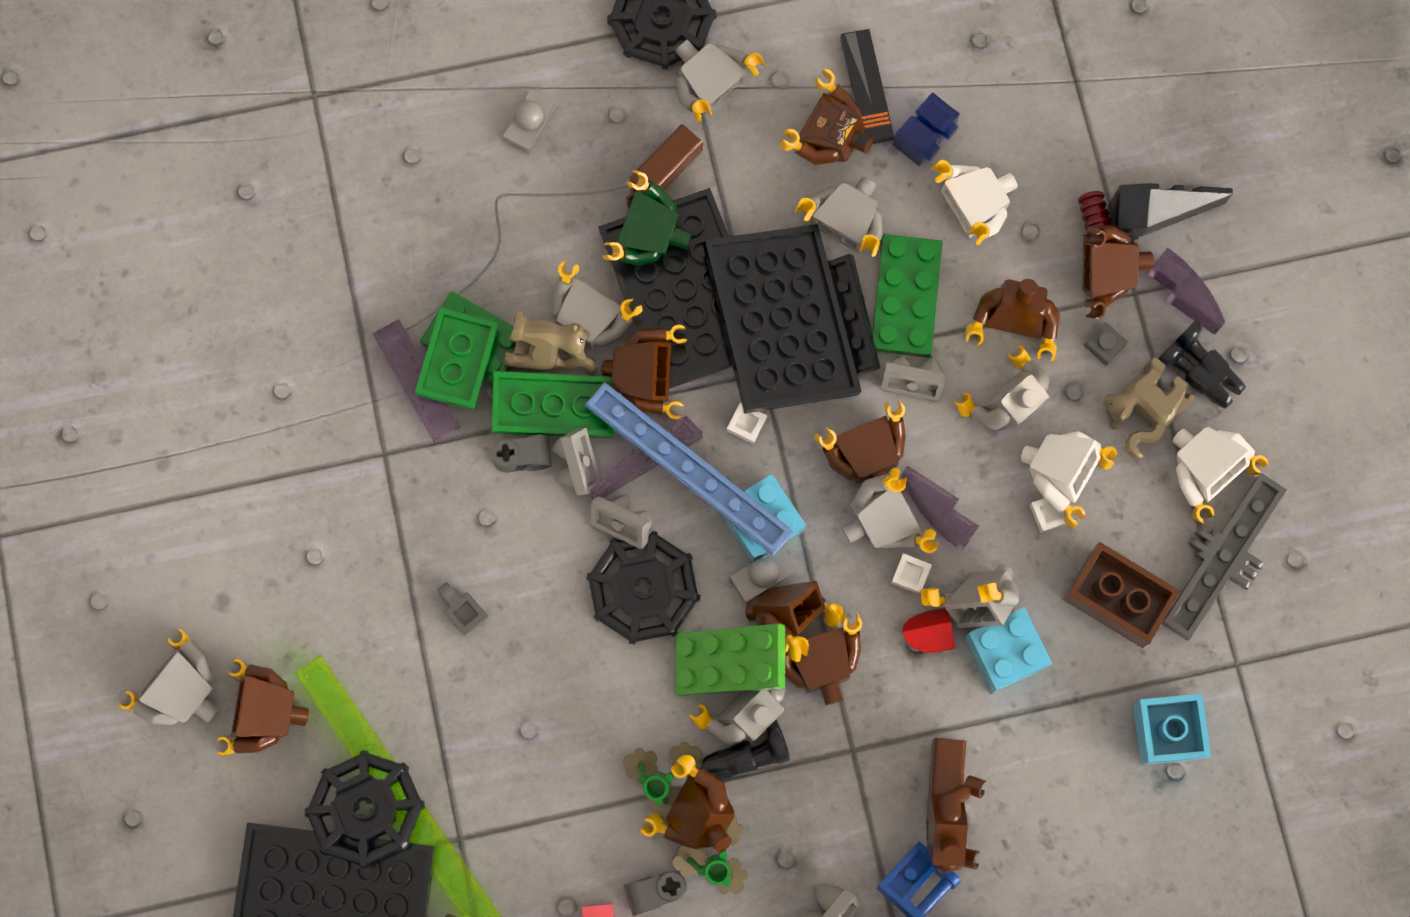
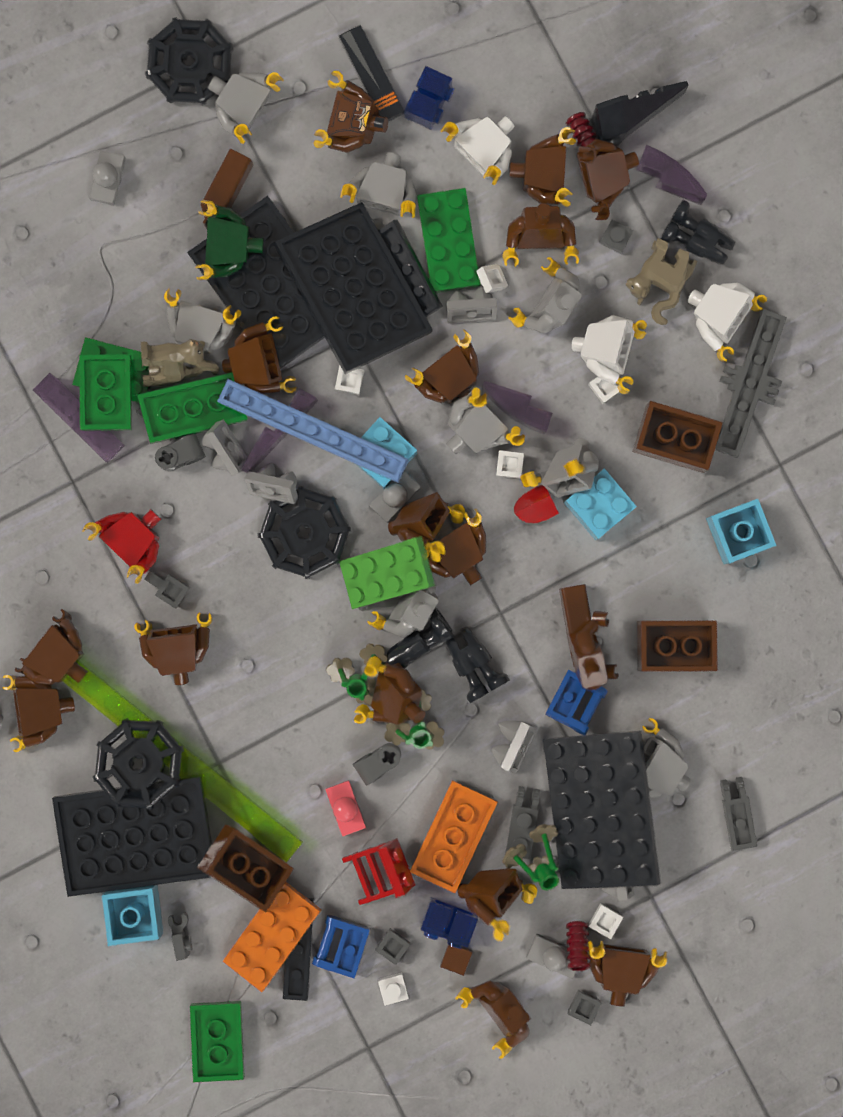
camera: 10 degrees left, 10 degrees up
none -> reddish brown torso [15,609,88,685]
none -> red torso [82,509,161,584]
none -> reddish brown torso [134,612,212,685]
none -> black piece [446,626,510,703]
none -> white plate [476,264,508,293]
none -> reddish brown torso [509,127,576,207]
none -> reddish brown brick [637,621,718,672]

